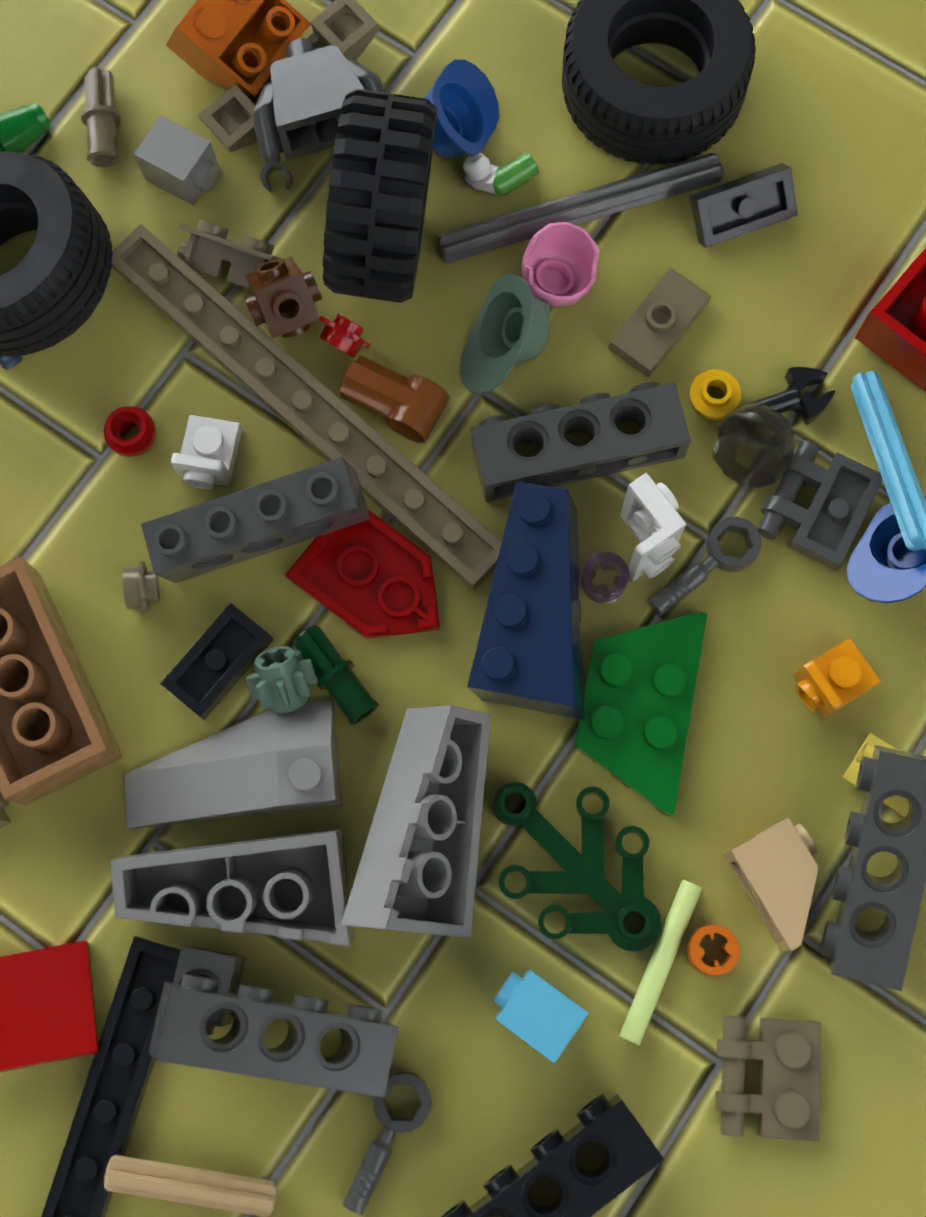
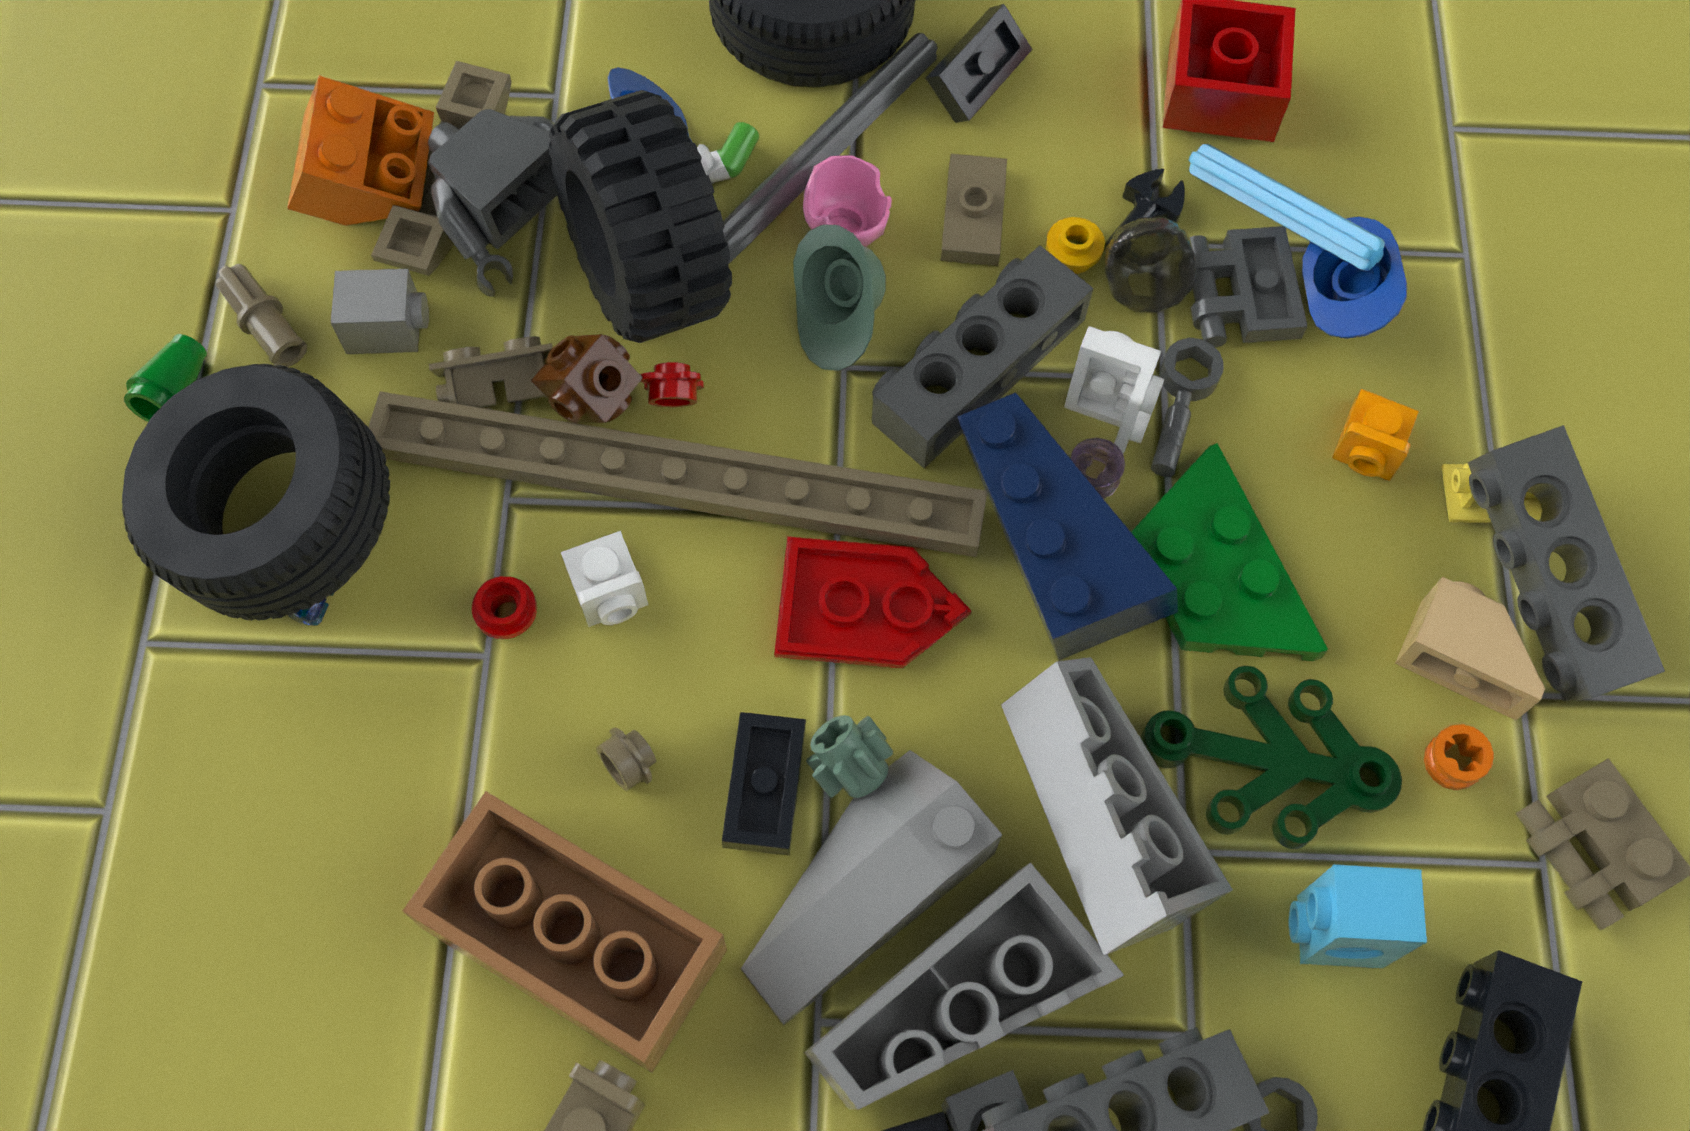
camera: 40 degrees left, 10 degrees down
dark grey brick [141,457,370,583] -> none
dark green axle [294,625,379,725] -> none
dark orange piece [339,355,450,443] -> none
yellowish green bar [619,880,703,1045] -> none

